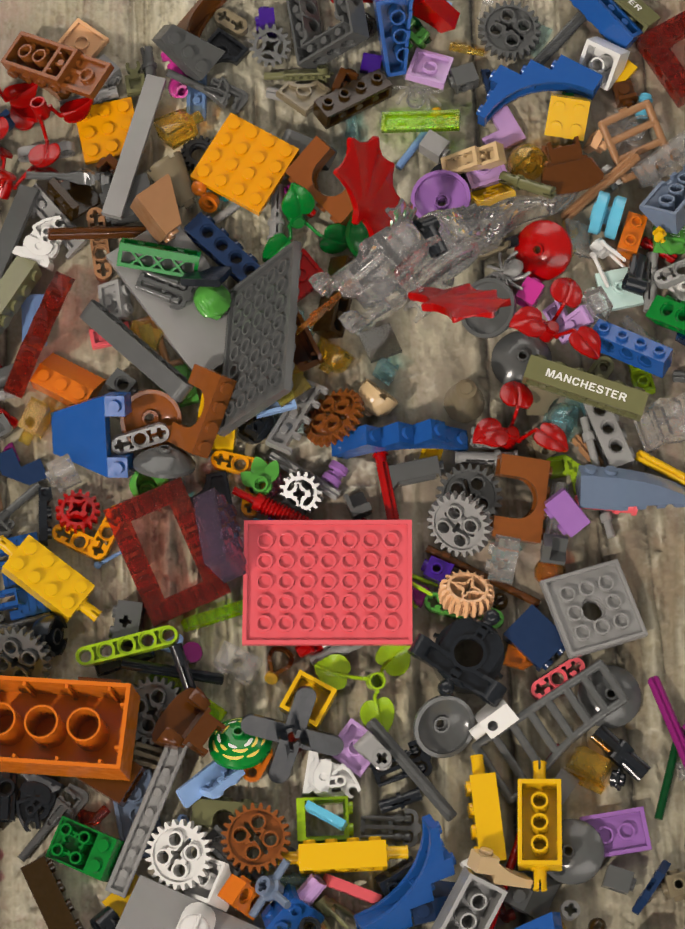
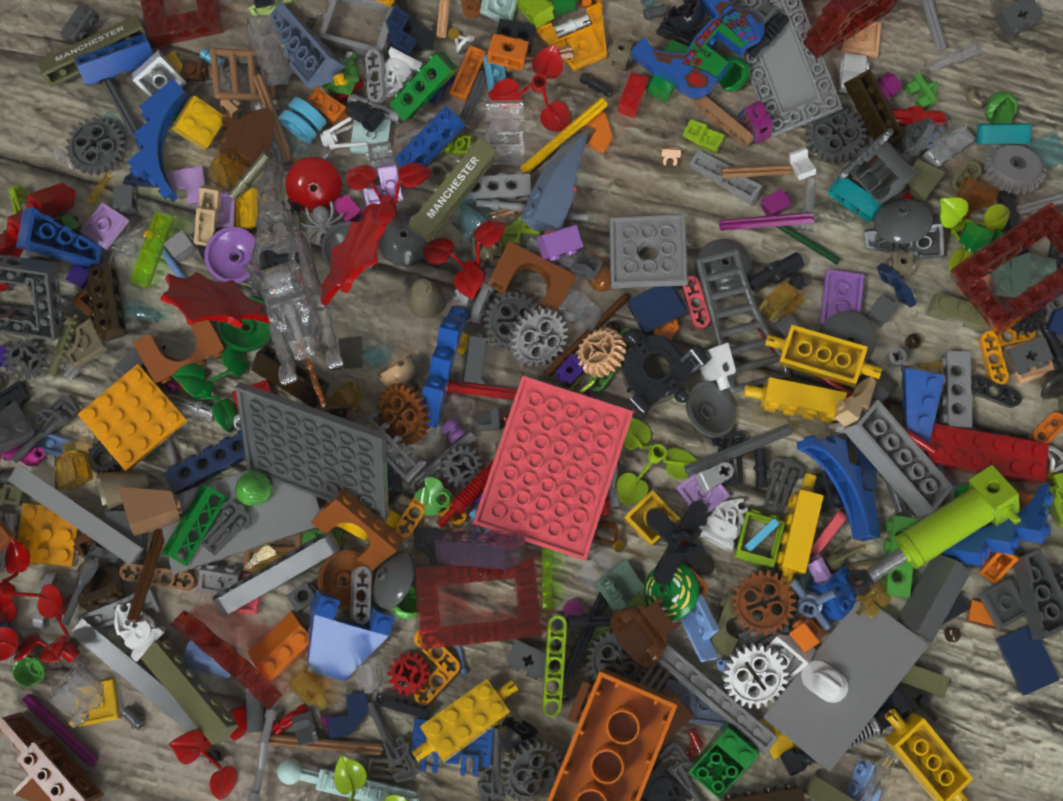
camera: 70 degrees left, 5 degrees up
black tile [180,266,232,287] -> none
orange plate [191,180,220,213] -> none
none -> sand green hinge [595,559,644,612]

